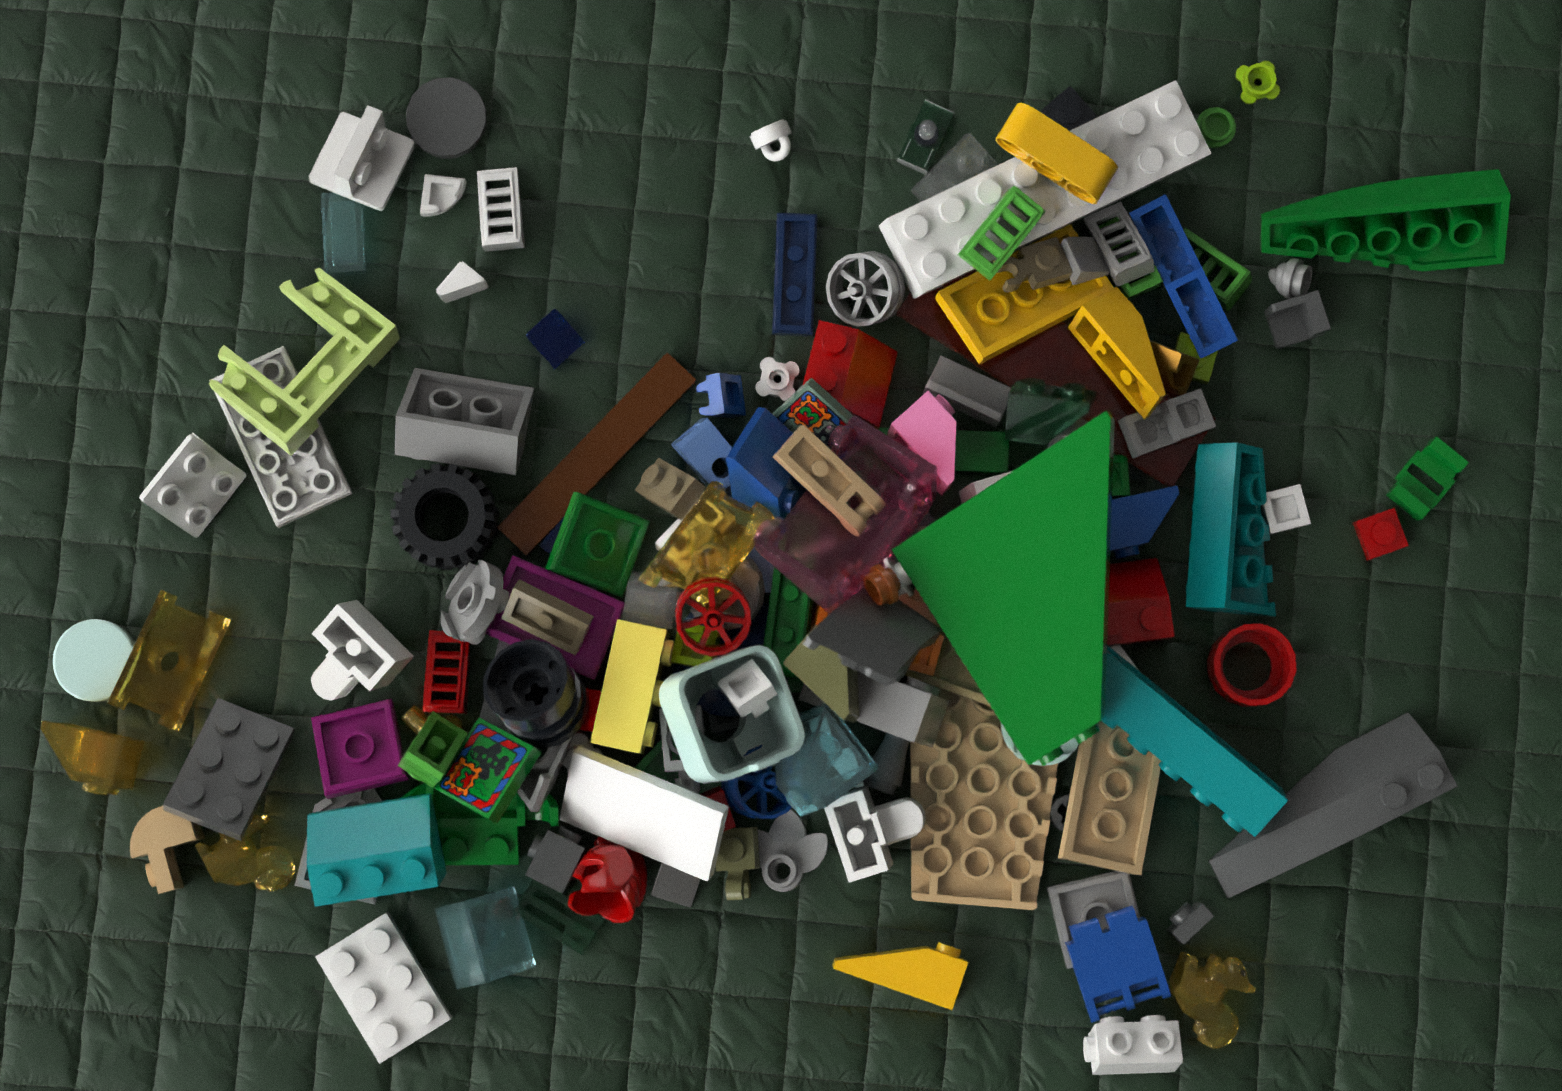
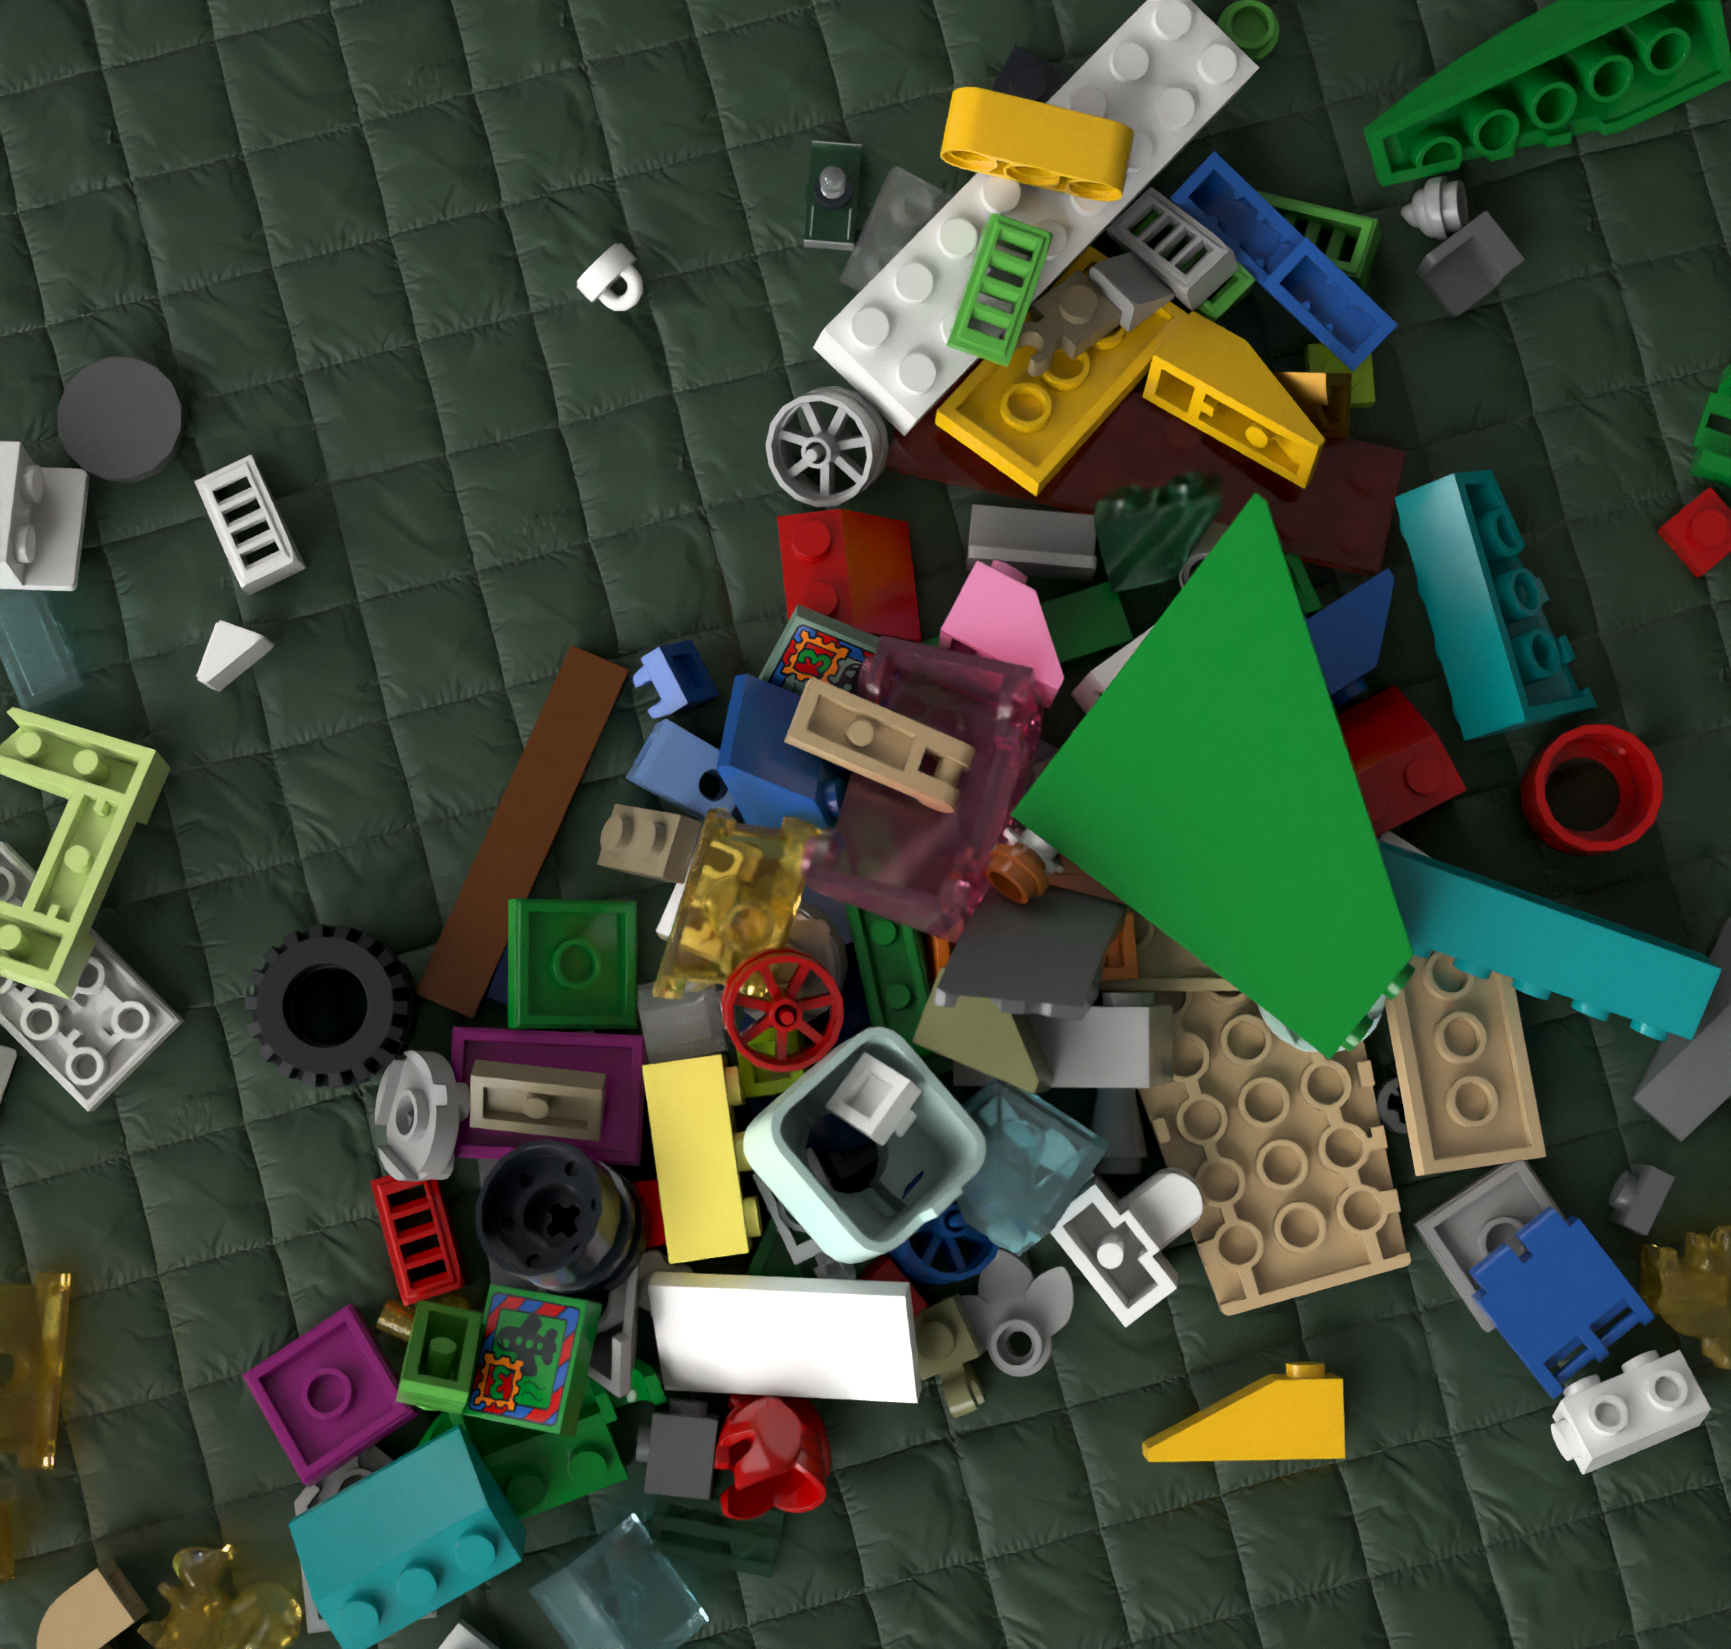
camera: 20 degrees left, 0 degrees up
dark grey plate [163,698,294,841] -> none
white brick [311,600,414,700] -> none
light grey slope [395,368,534,475] -> none
white tile [420,174,467,217] -> none
clear blue slope [525,308,585,369] -> none
light grey slope [651,863,700,908] -> none
white plate [755,357,799,401] -> none
dark blue tile [772,213,817,337] -> none
light grey slope [1118,389,1216,459] -> none
white plate [1261,484,1311,535] -> none

